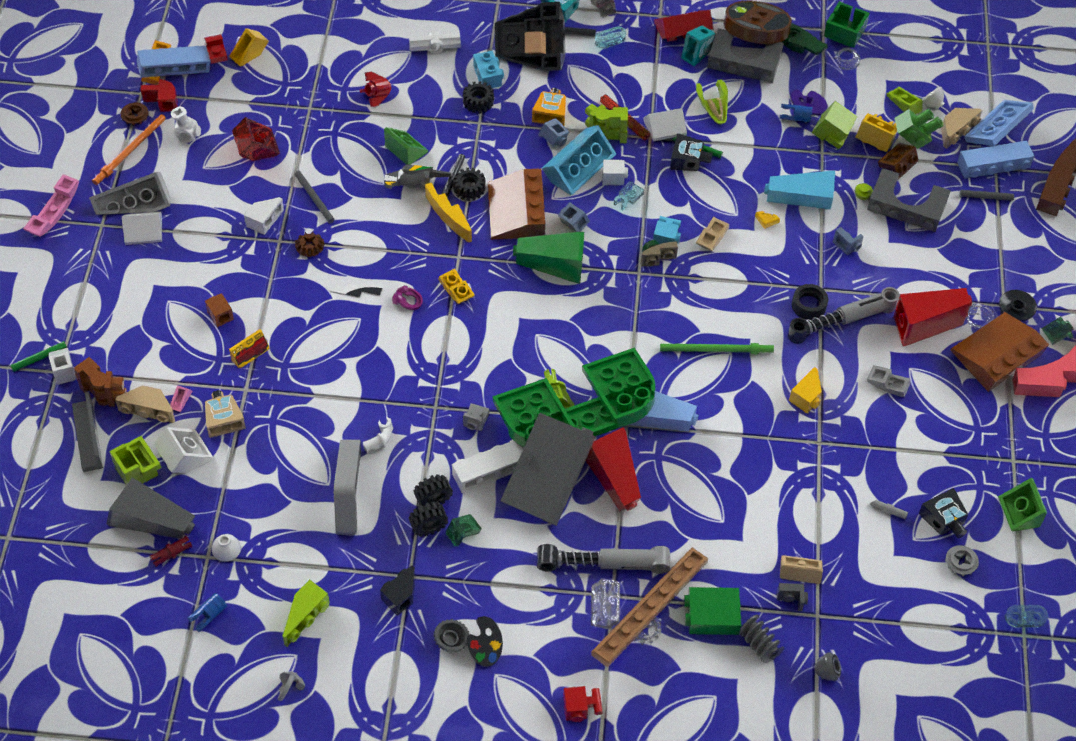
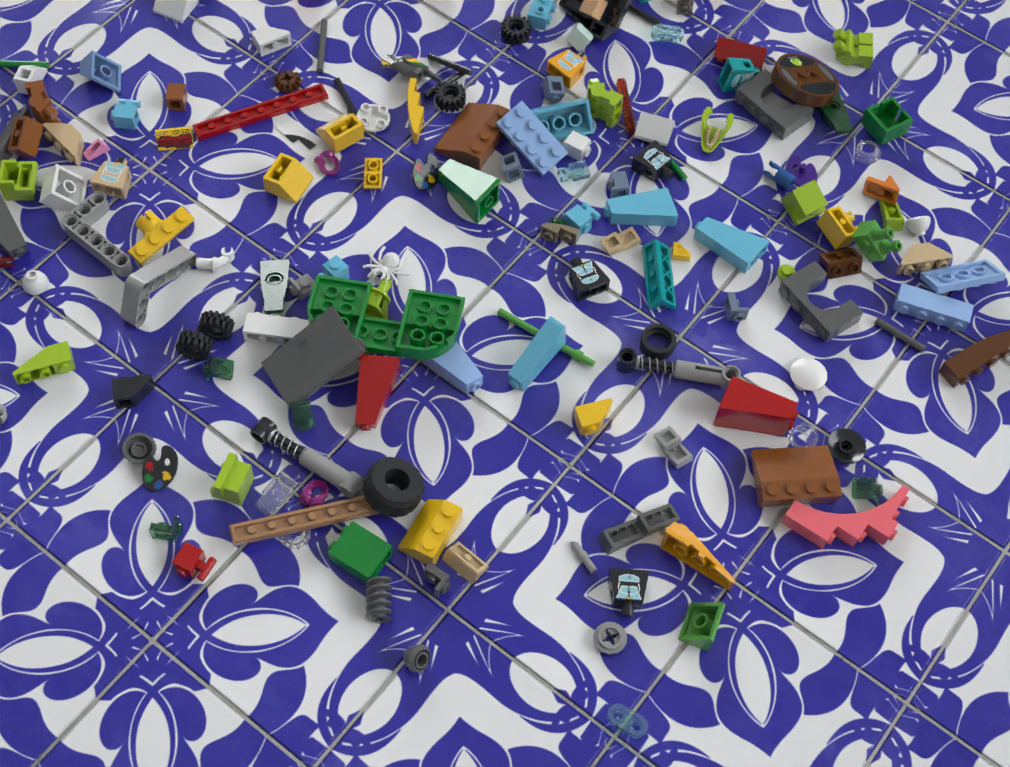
camera: 30 degrees right, 5 degrees up
bright green slope [384,127,429,165] -> none
none -> dark orange brick [7,116,44,159]
none -> light grey beam [62,191,133,277]
none -> medium blue slope [80,51,121,93]
none -> medium azure brick [111,99,141,130]
none -> yellow plate [128,206,195,266]
none -> bracket [149,515,183,542]
none -> red tile [192,83,329,141]
none -> lime plate [210,452,254,506]
none -> piece [260,260,290,313]
none -> yellow slope [263,153,314,204]
none -> bracket [290,399,315,431]
none -> magenta piece [299,480,329,507]
none -> yellow slope [316,113,364,154]
none -> medium azure brick [318,255,350,279]
none -> black bar [334,77,357,116]
none -> white dish [356,103,390,132]
none -> white animal [362,246,410,286]
none -> black tyre [362,457,425,517]
none -> yellow slope [397,499,463,565]
none -> piece [412,153,439,191]
none -> black bar [428,53,472,76]
none -> light blue plate [495,101,568,176]
none -> medium azure slope [508,316,566,392]
none -> light aqua panel [566,22,593,52]
none -> black torso [568,257,610,302]
none -> dark grey slope [598,503,680,555]
none -> medium azure slope [603,188,679,227]
none -> sand blue brick [608,171,630,199]
none -> teal fence [642,239,676,310]
none -> light orange wedge [660,521,735,591]
none -> white dish [790,358,827,391]
none -> orange slope [862,175,900,205]

